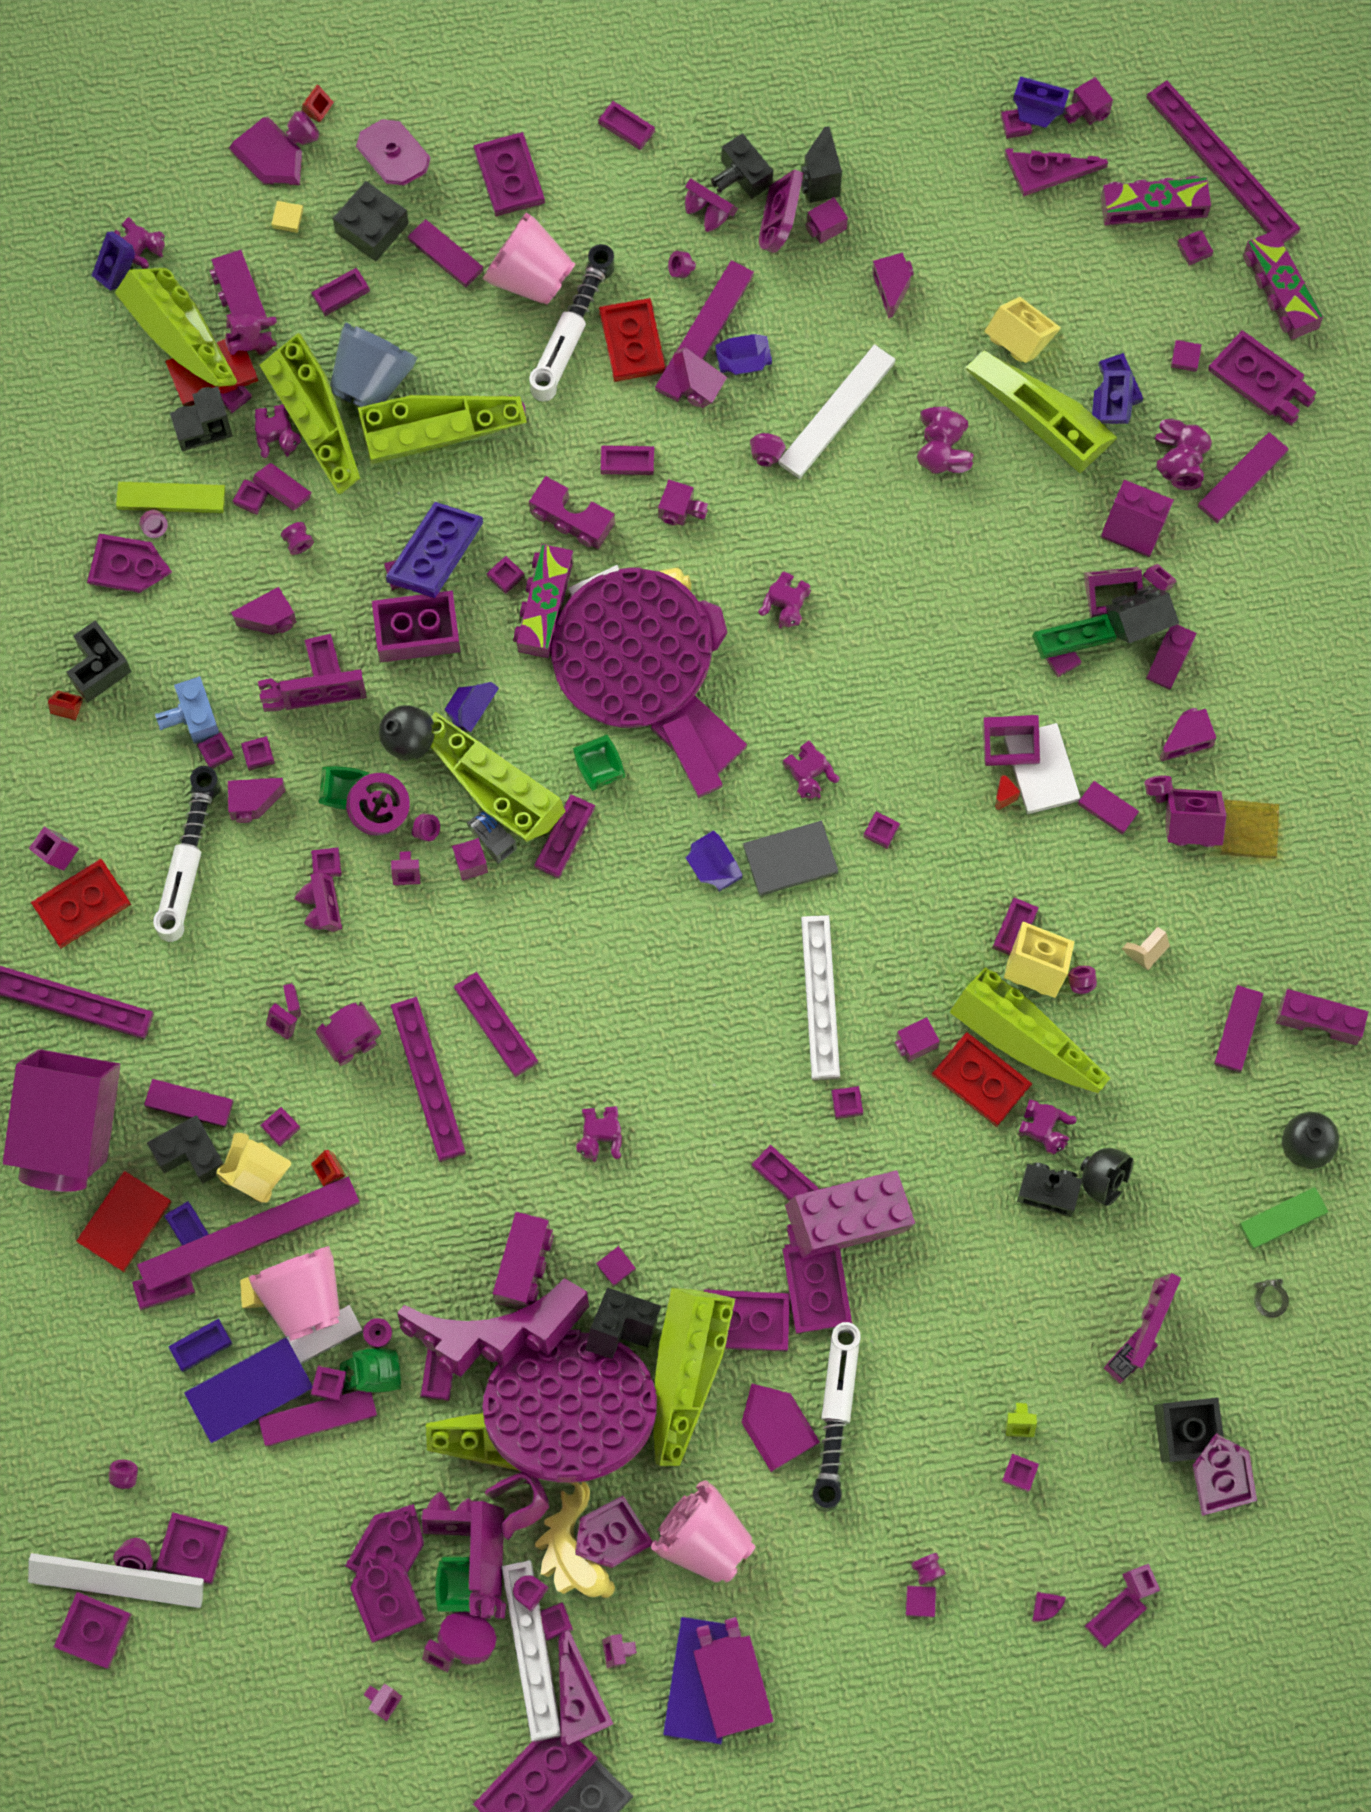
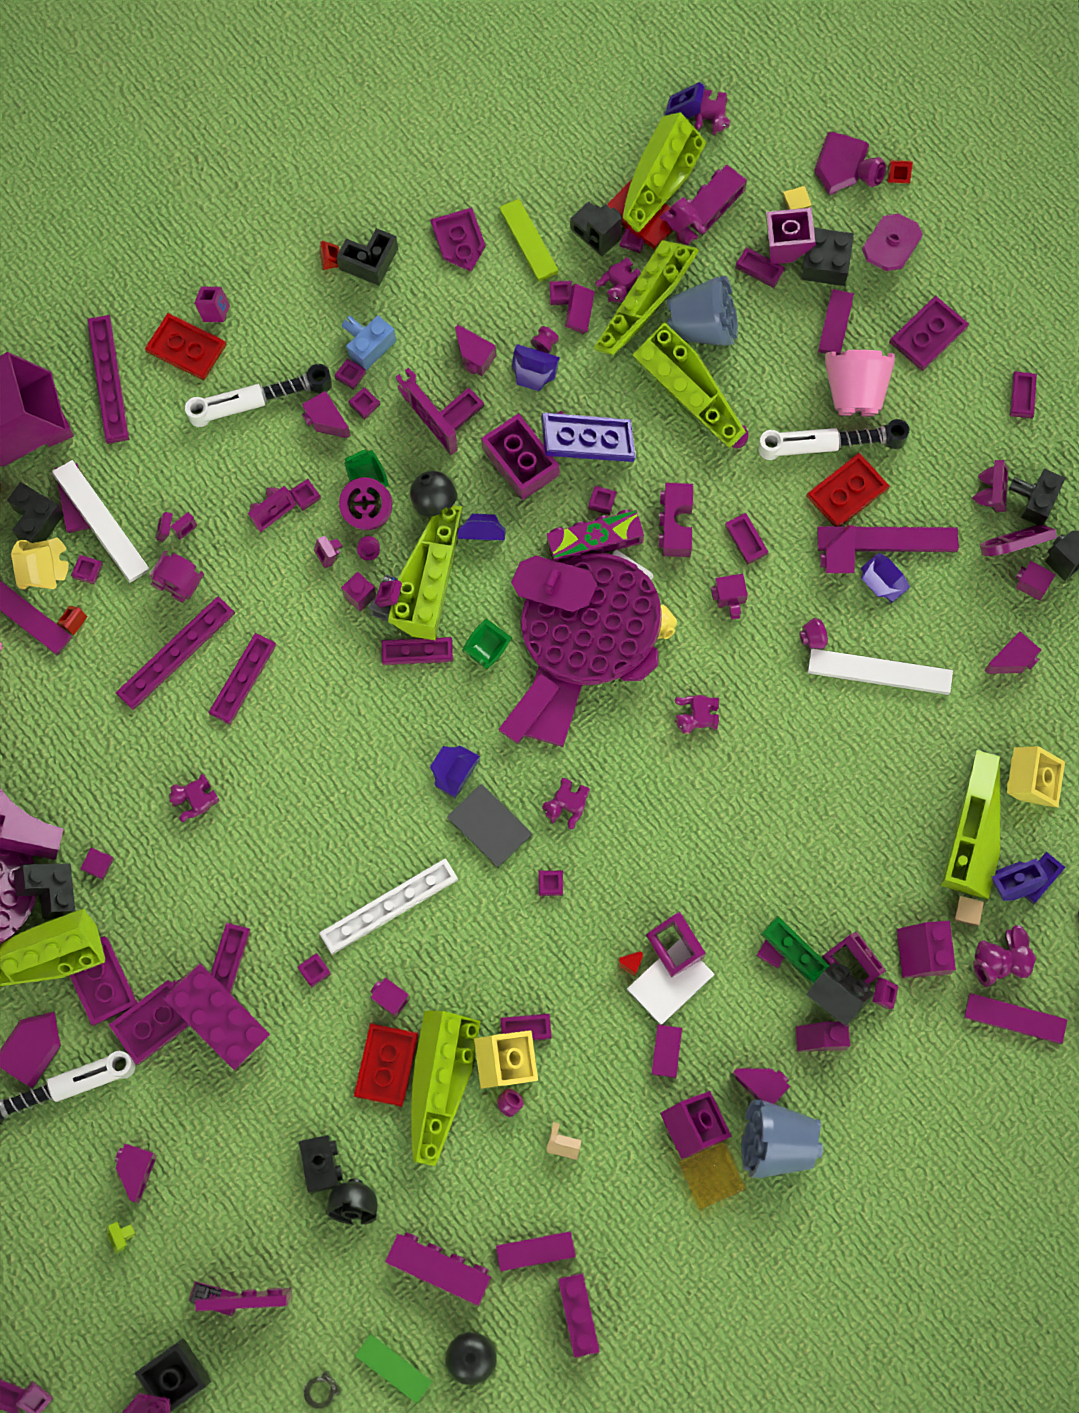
camera: 65 degrees right, 0 degrees up
tile [139,510,168,538] -> none
magenta brick [492,1212,554,1310] -> none
magenta tile [668,251,696,278] -> none
magenta animal [916,407,974,474] -> none
magenta tile [1001,1454,1039,1493] -> none
magenta animal [1018,1099,1077,1155] -> none
magenta tile [1144,775,1173,803] -> none
none -> white tile [52,460,149,583]
none -> magenta slope [115,1143,157,1203]
none -> magenta tile [375,579,402,607]
none -> magenta brick [385,1231,492,1306]
none -> magenta shield [511,556,597,612]
none -> dark purple slope [512,344,560,391]
none -> sand blue cone [741,1100,823,1178]
none -> magenta slope [767,207,815,264]
none -> tan tile [954,896,984,927]

